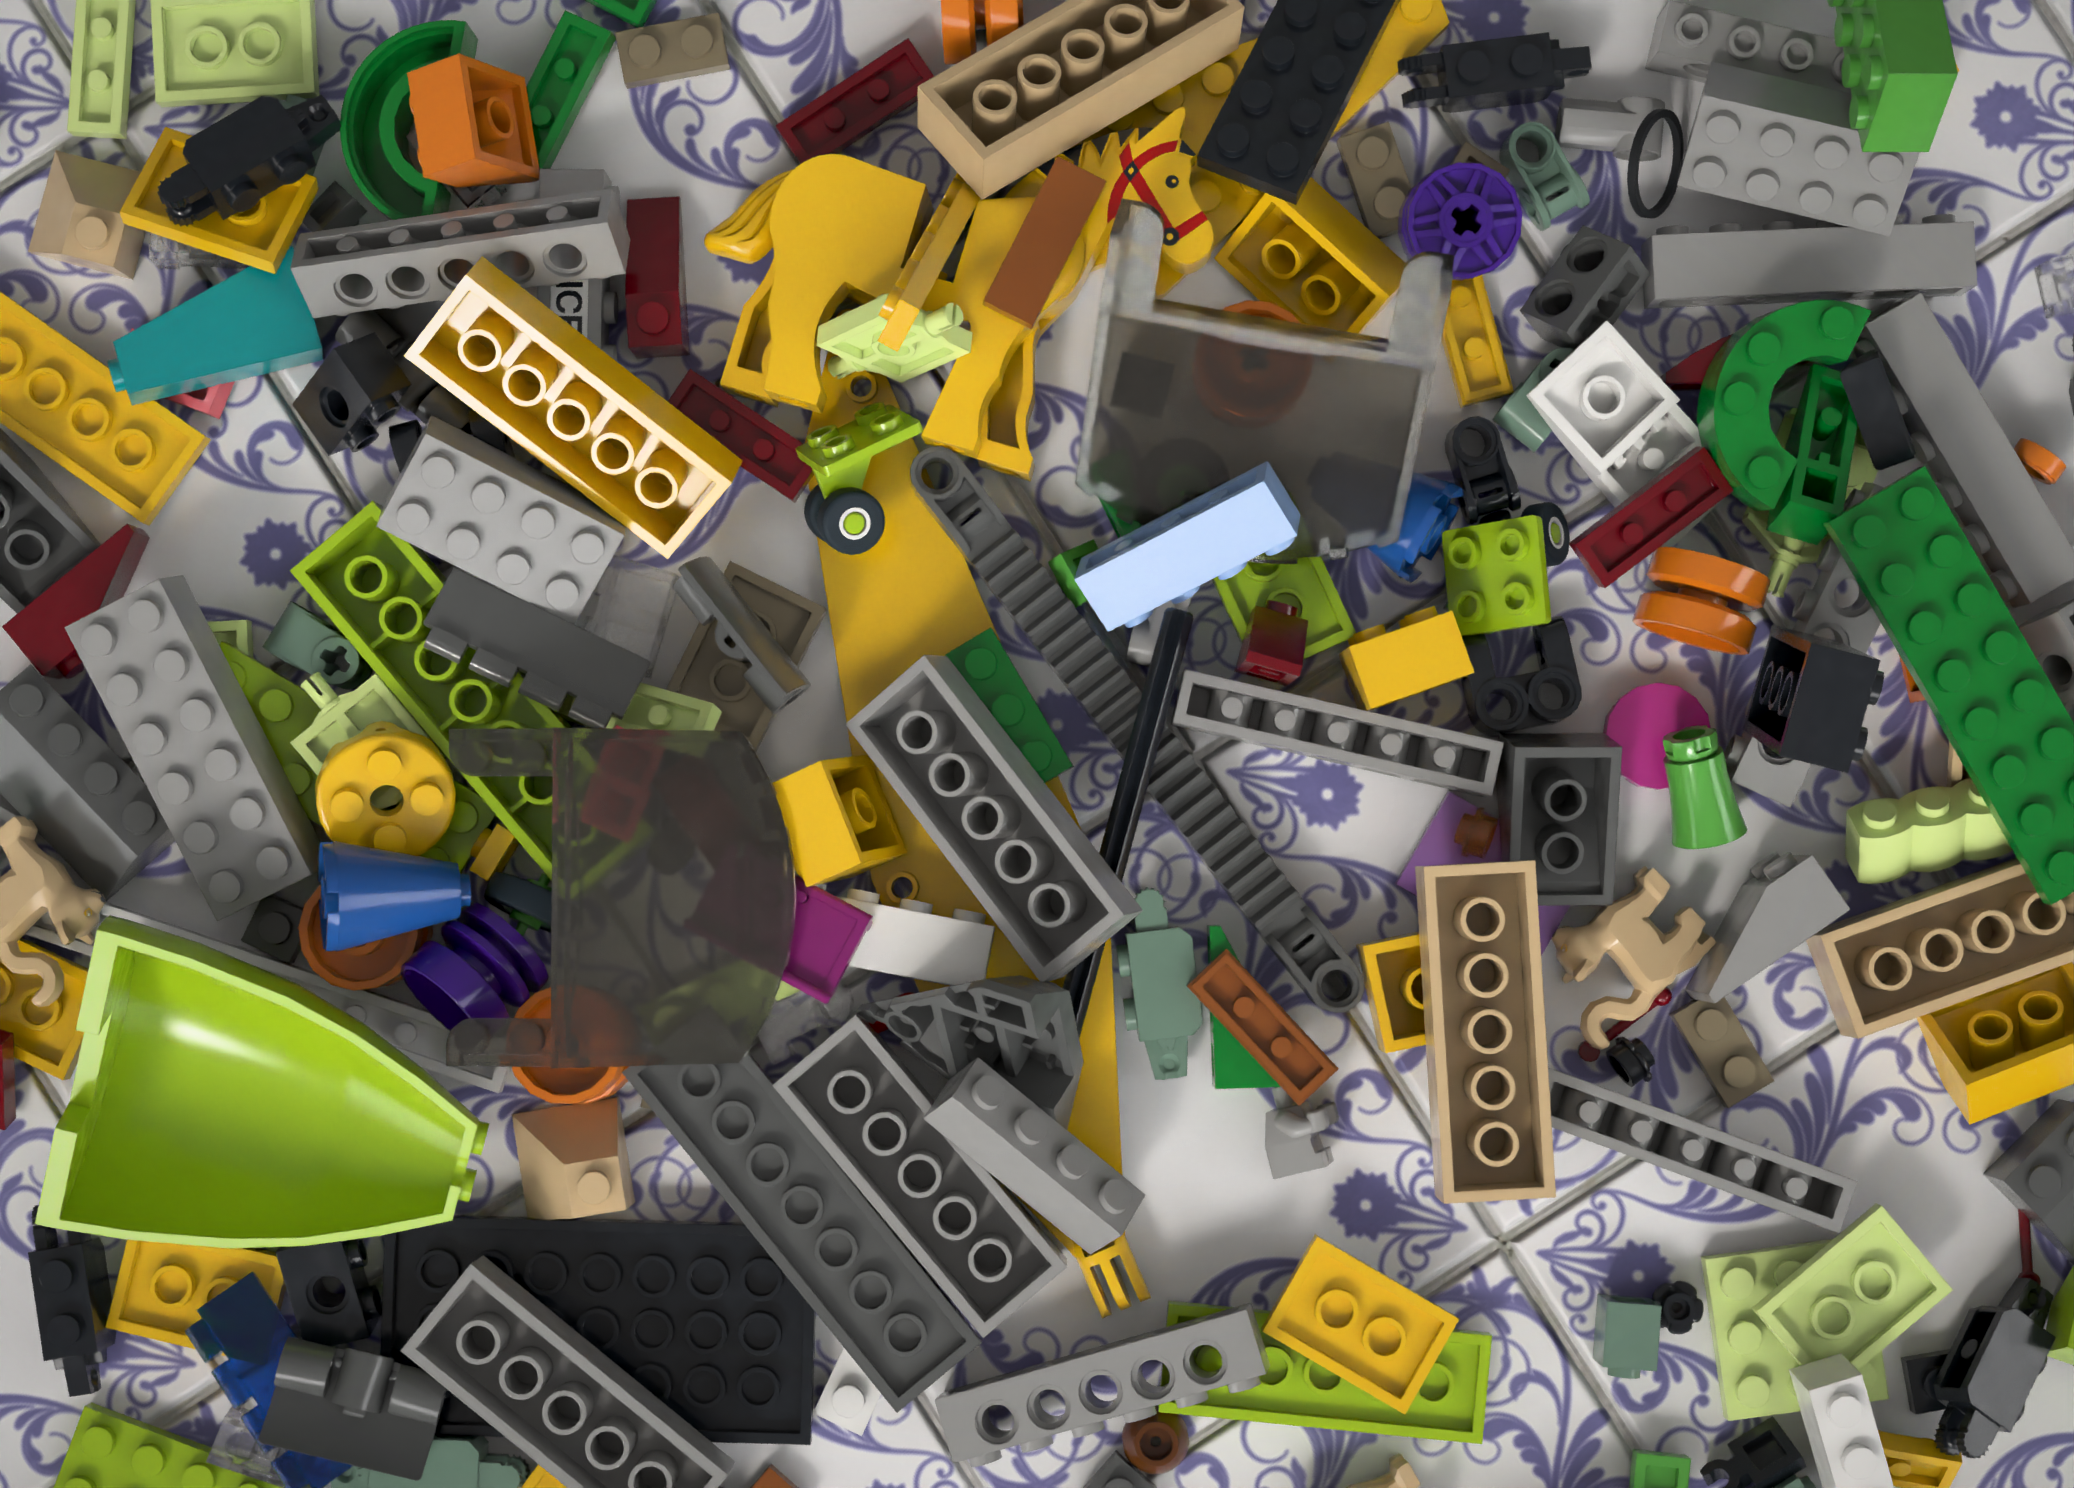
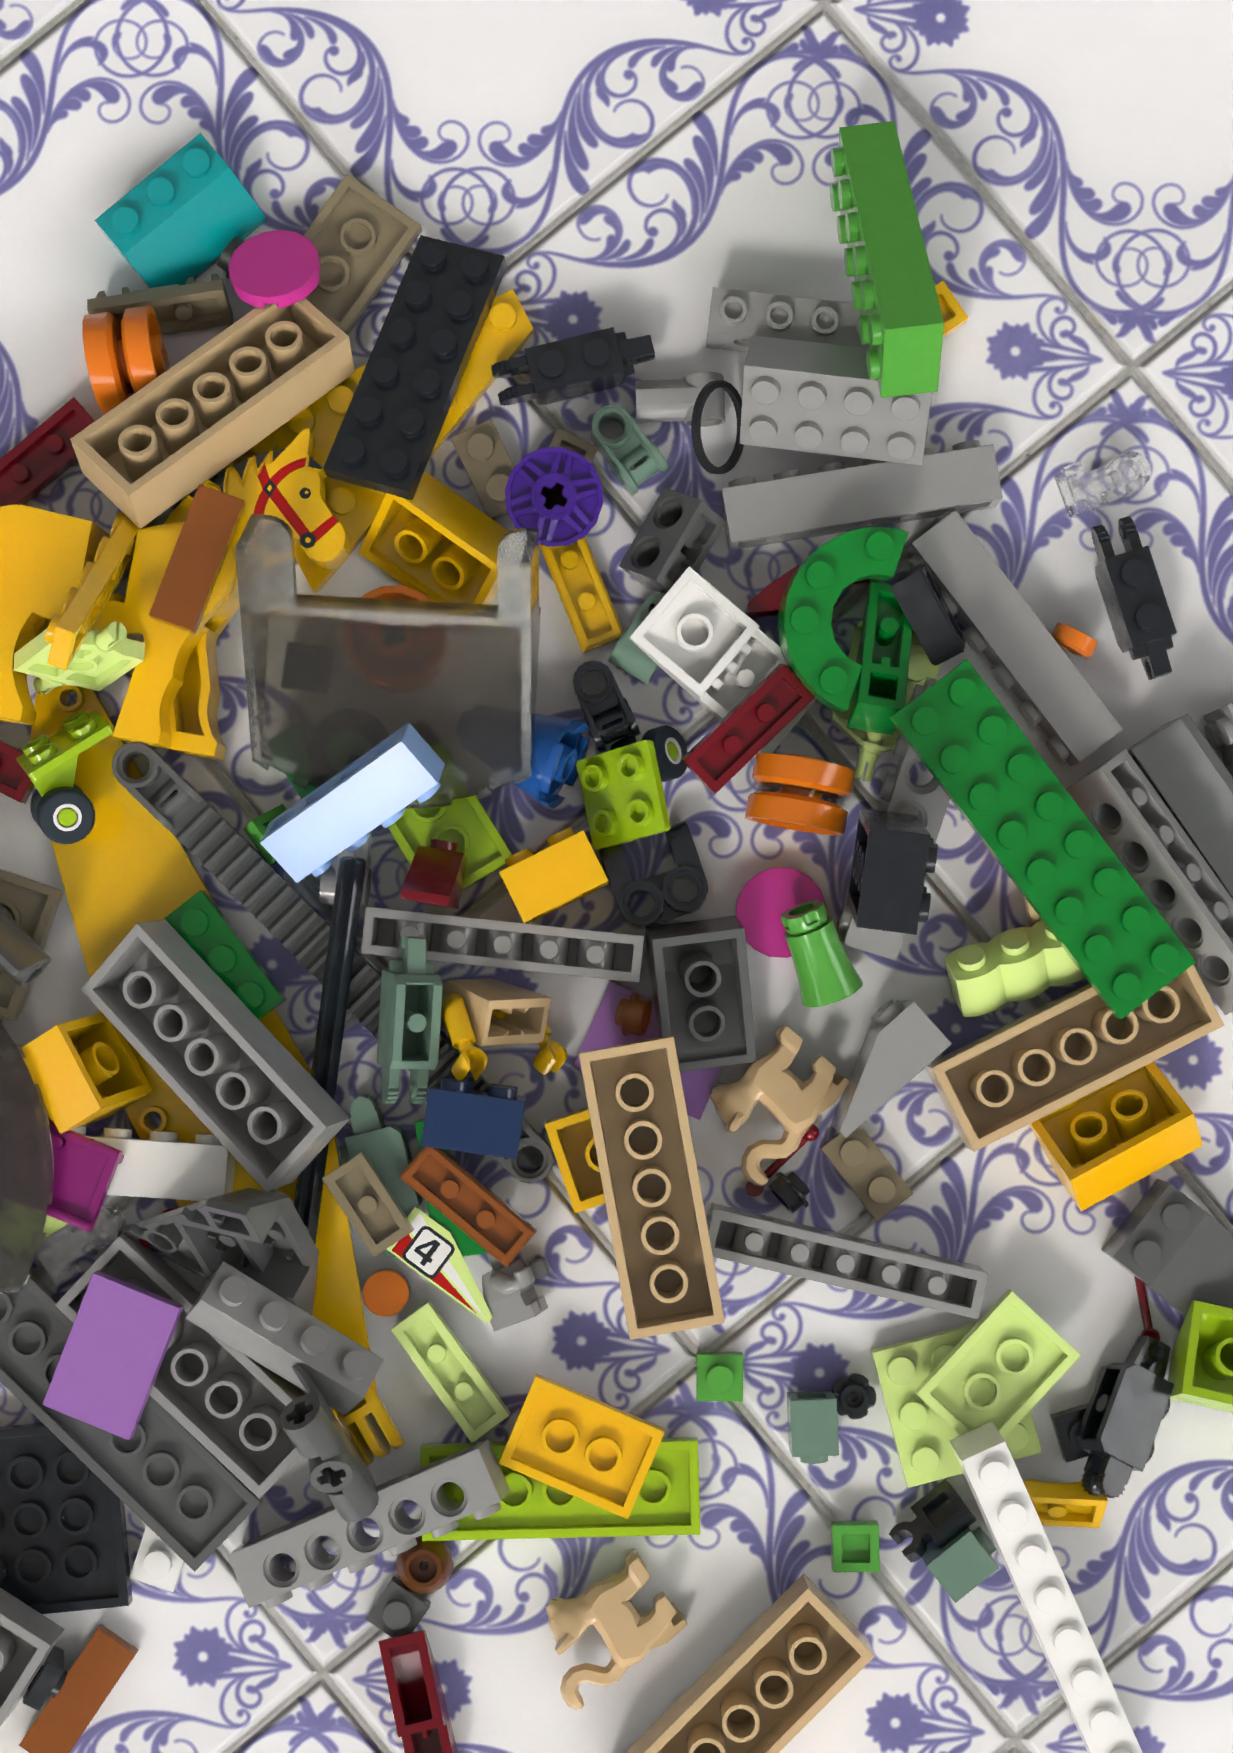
camera: 10 degrees left, 0 degrees up
none -> medium lavender tile [42,1270,184,1440]
none -> dark grey panel [279,1364,379,1523]
none -> dark tan plate [322,1151,414,1257]
none -> orange tile [363,1268,410,1317]
none -> sand green hinge [377,936,443,1104]
none -> sticker [387,1207,493,1325]
none -> yellowish green plate [391,1300,510,1443]
none -> dark blue brick [421,1076,526,1159]
none -> tan torso [440,978,567,1081]
none -> bright green plate [696,1352,743,1402]

